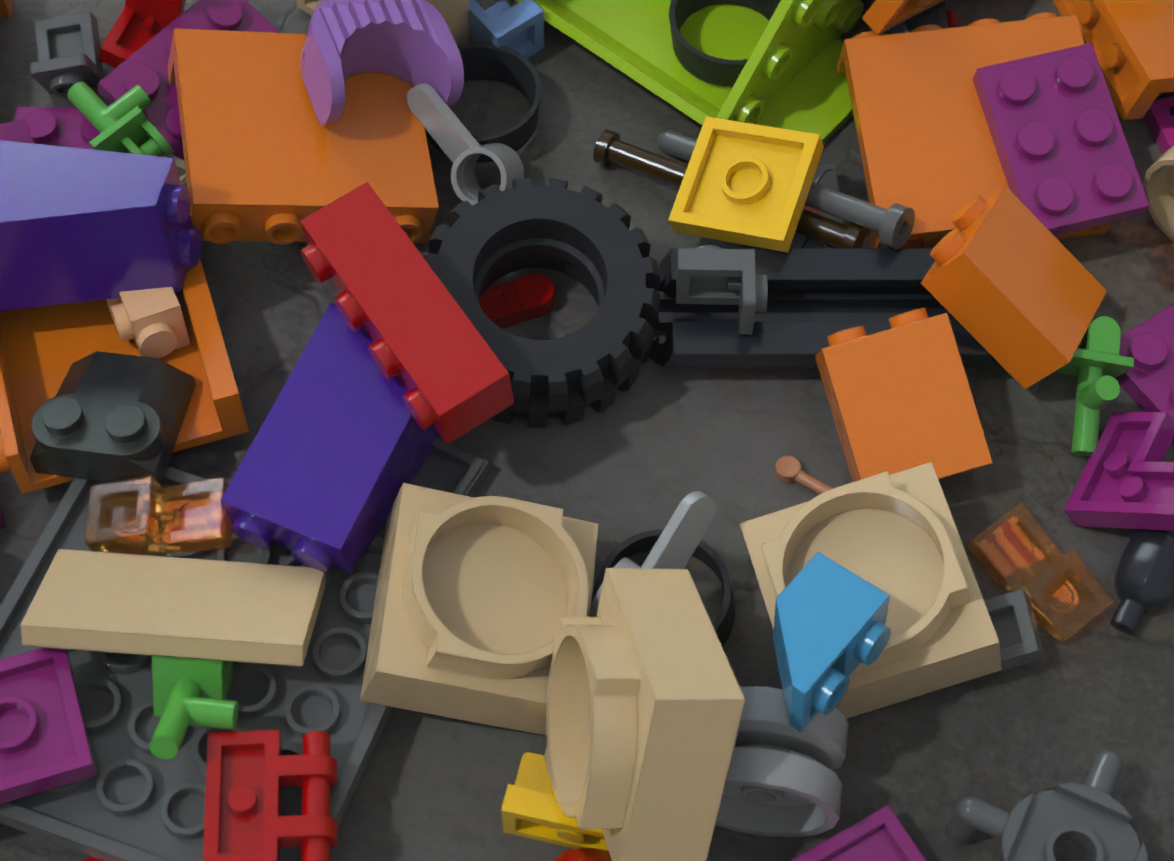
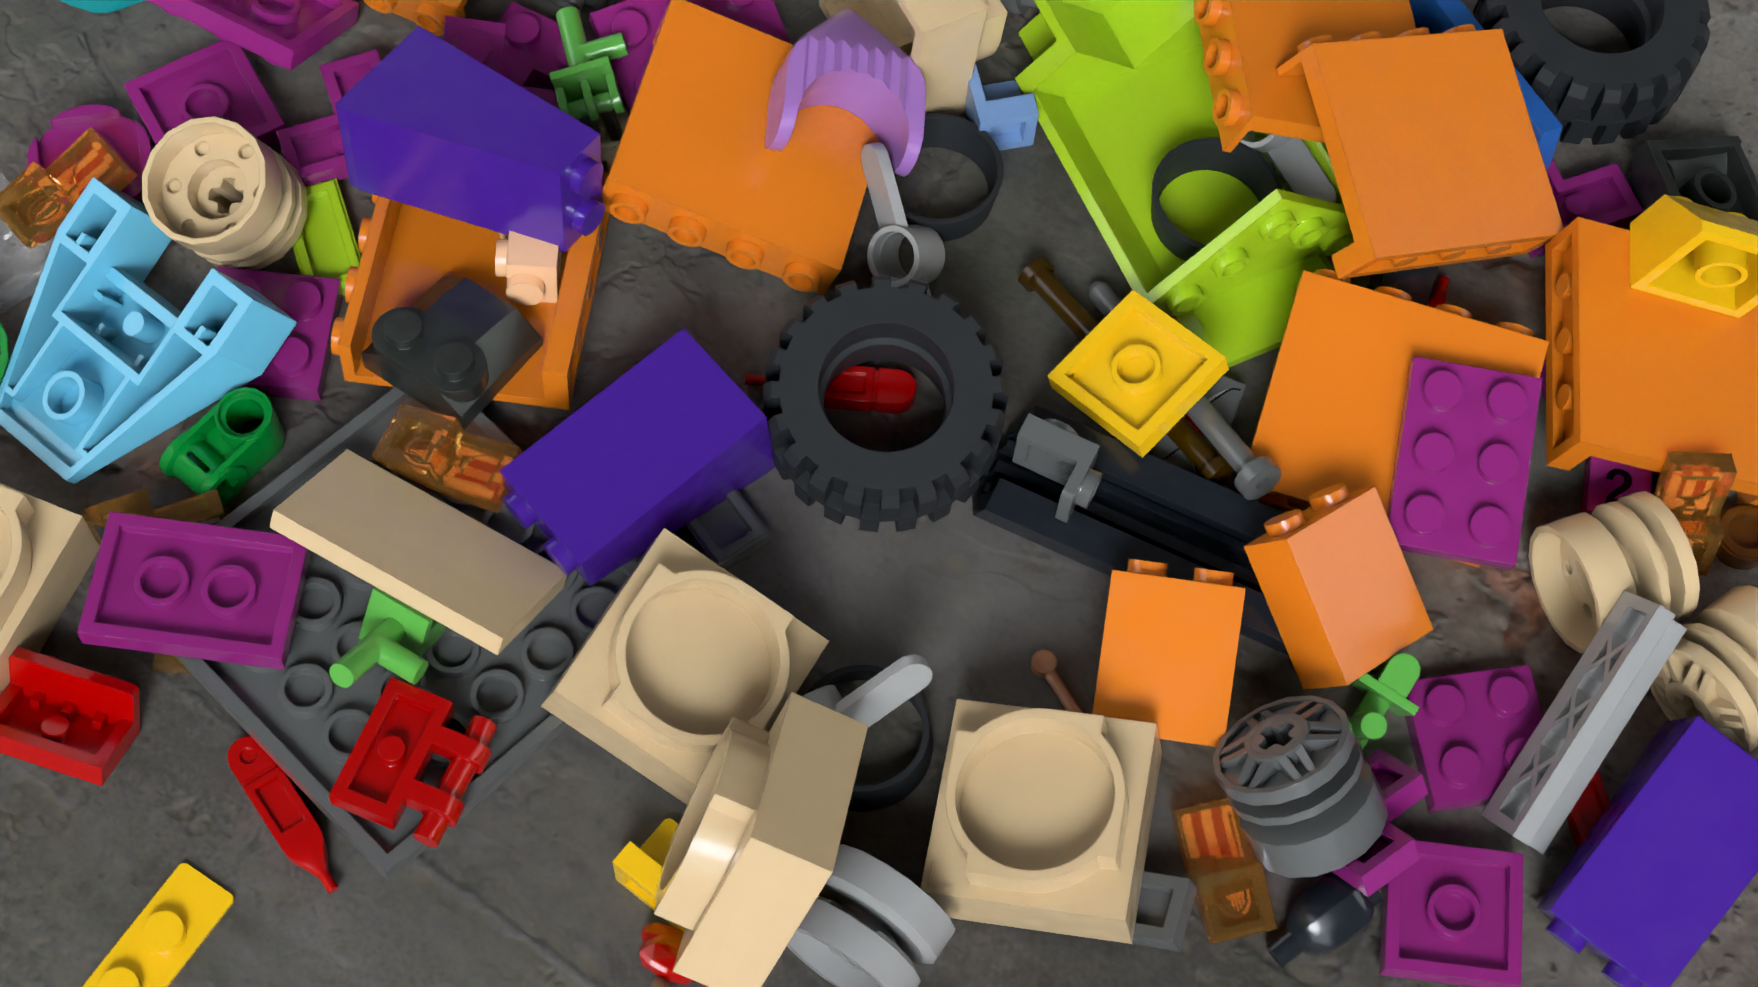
camera: 20 degrees right, 5 degrees up
red brick [300,182,514,445] -> none
dark azure slope [773,552,891,732] -> none
none -> dark grey wheel [1213,695,1388,878]

